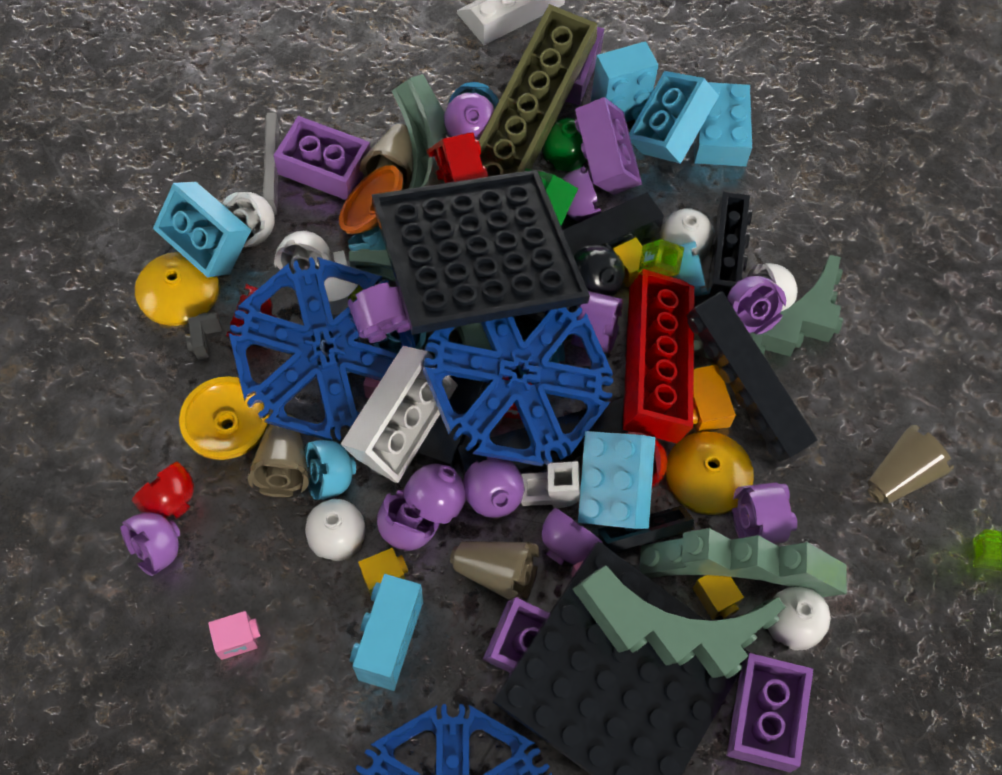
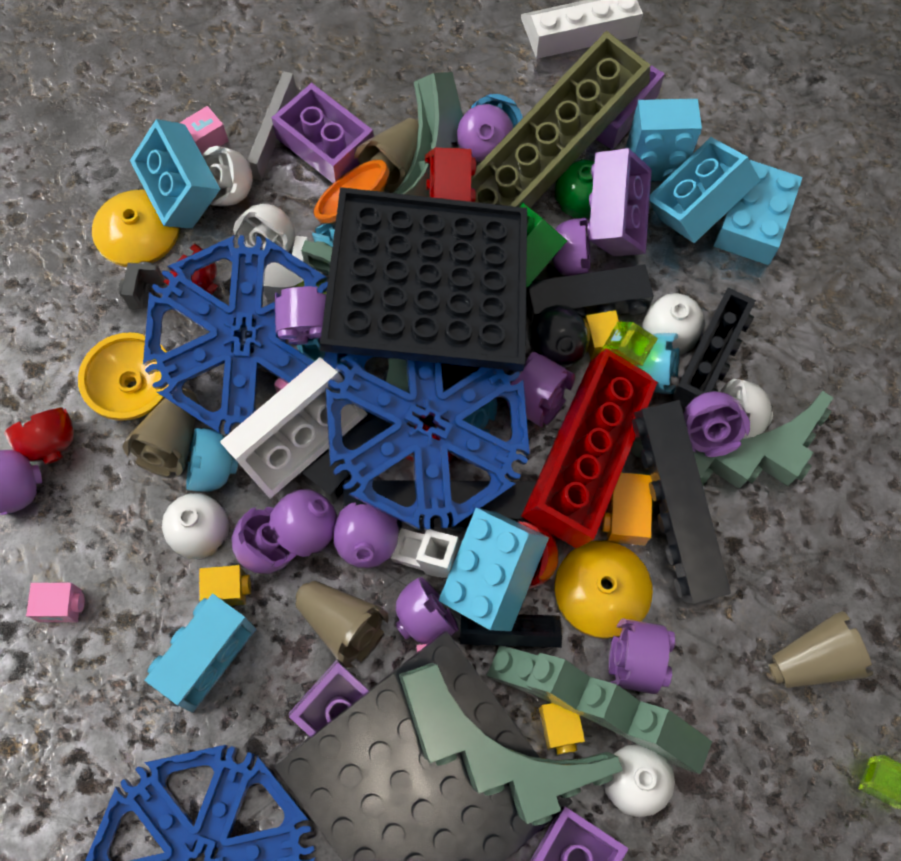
camera: 20 degrees right, 5 degrees up
none -> bright pink brick [180,106,229,155]

